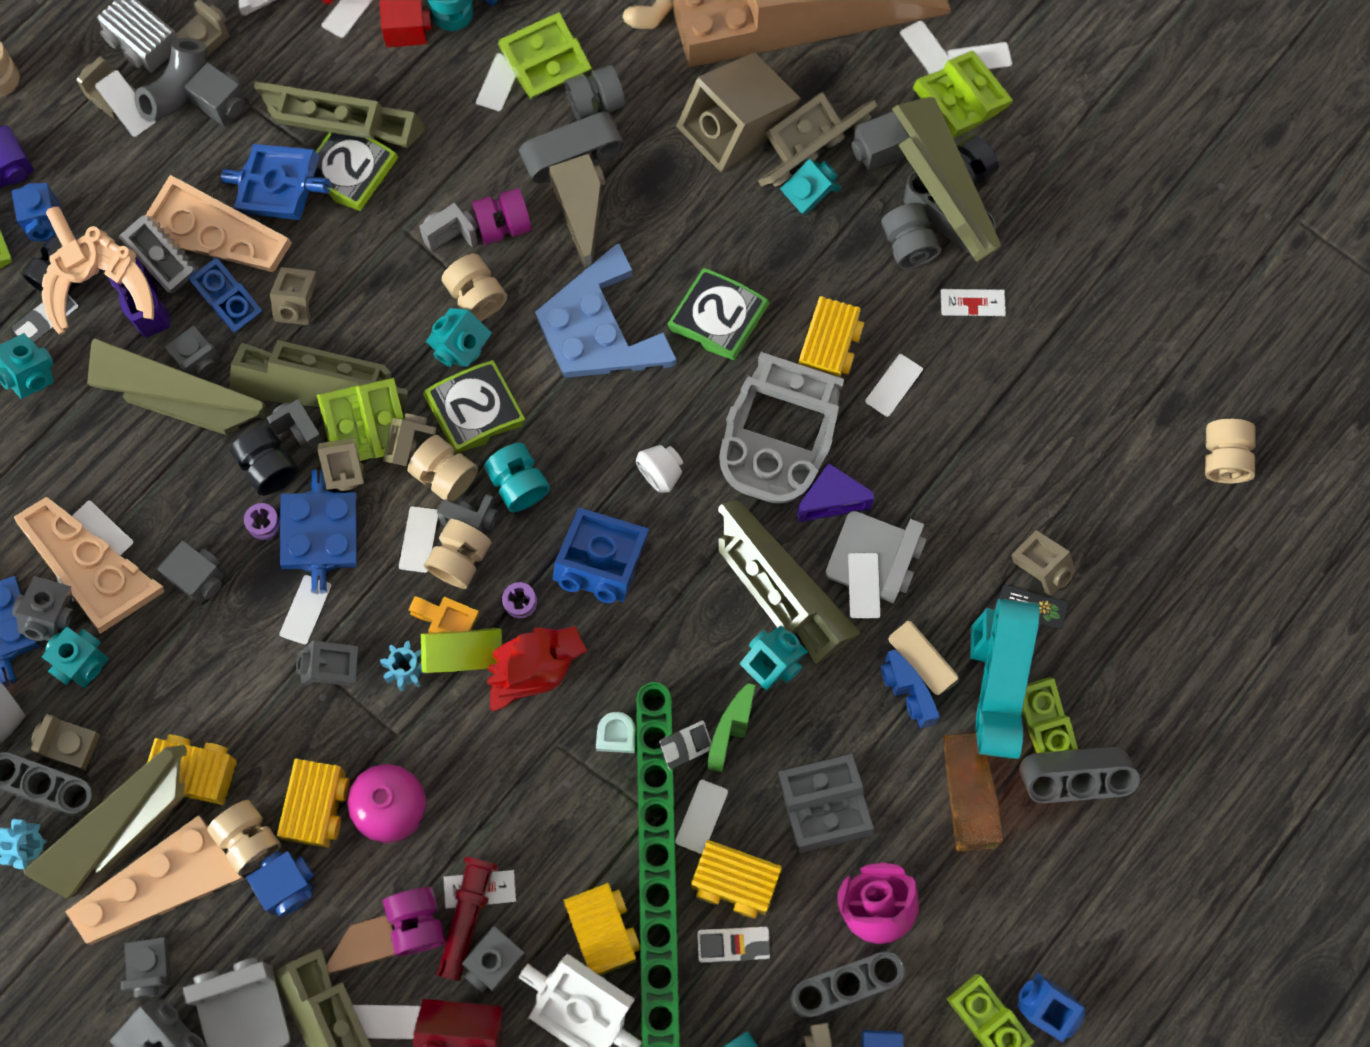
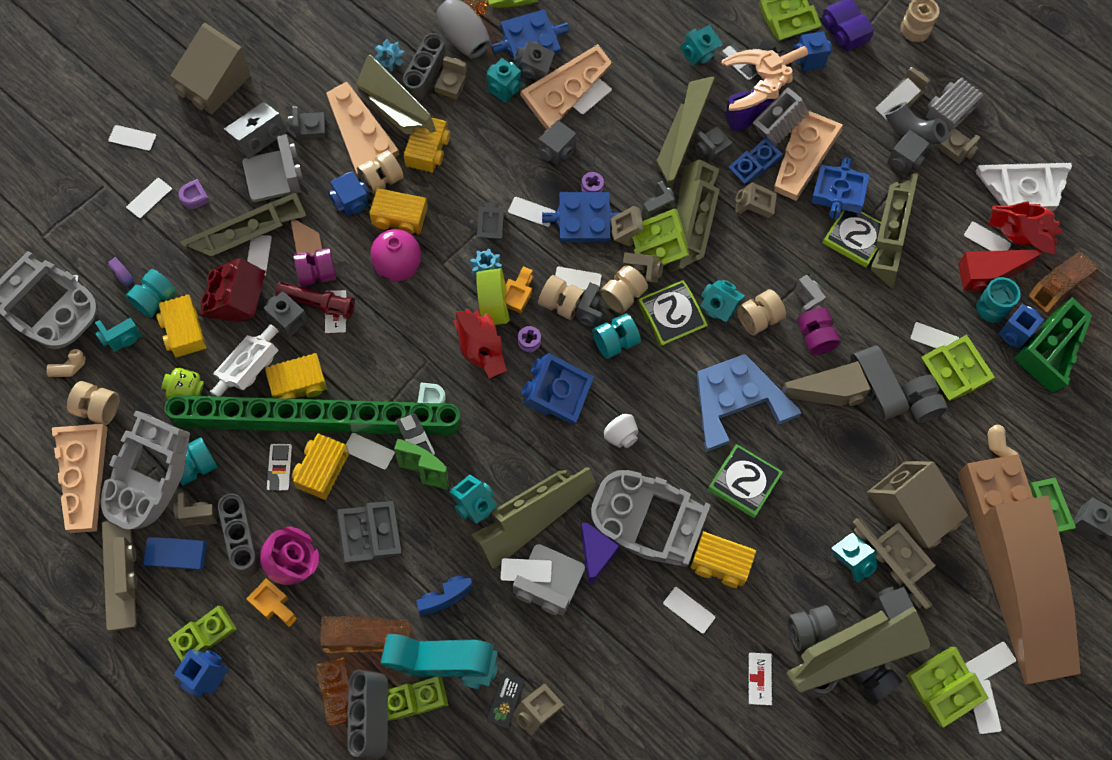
camera: 90 degrees right, 5 degrees down
black wheel [230,425,299,496] -> none
tan slope [888,621,959,695] -> none
none -> light orange plate [246,578,297,627]
none -> clear orange slope [315,657,349,726]

